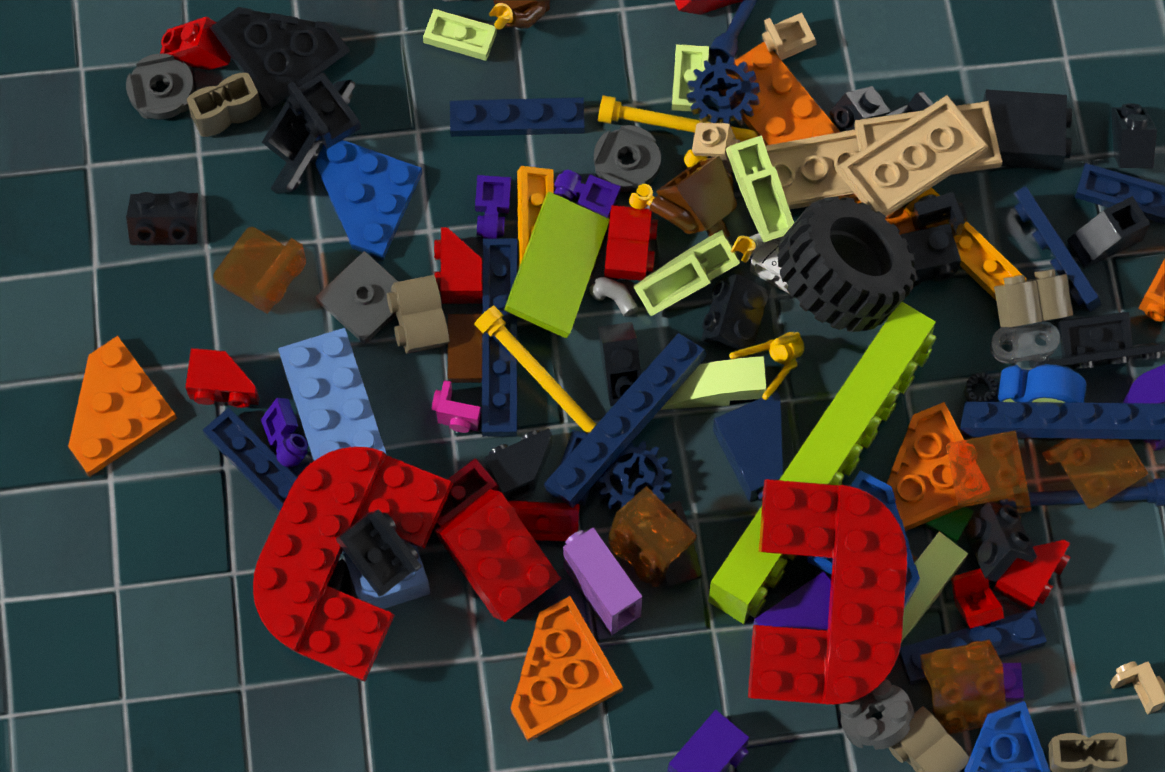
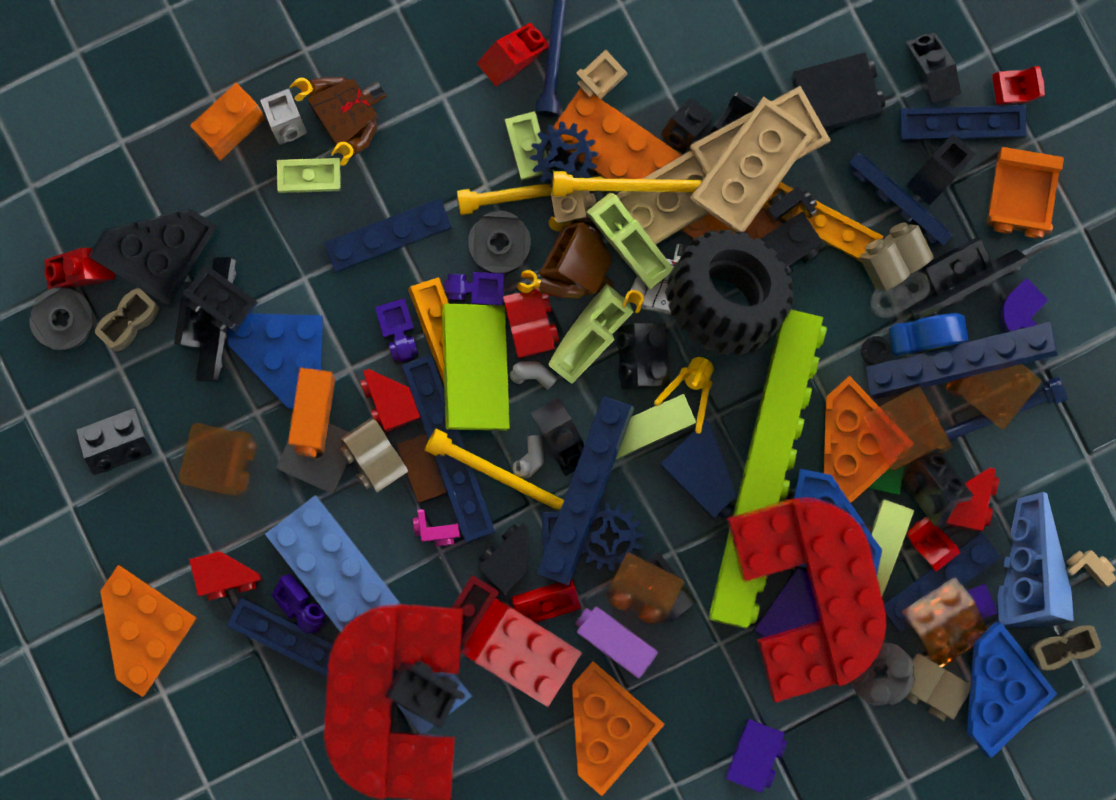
camera: 20 degrees left, 15 degrees up
none -> orange brick [288,367,336,458]
none -> light grey arm [512,435,544,479]
none -> yellow piece [552,171,702,197]
none -> medium blue wedge [997,492,1074,628]

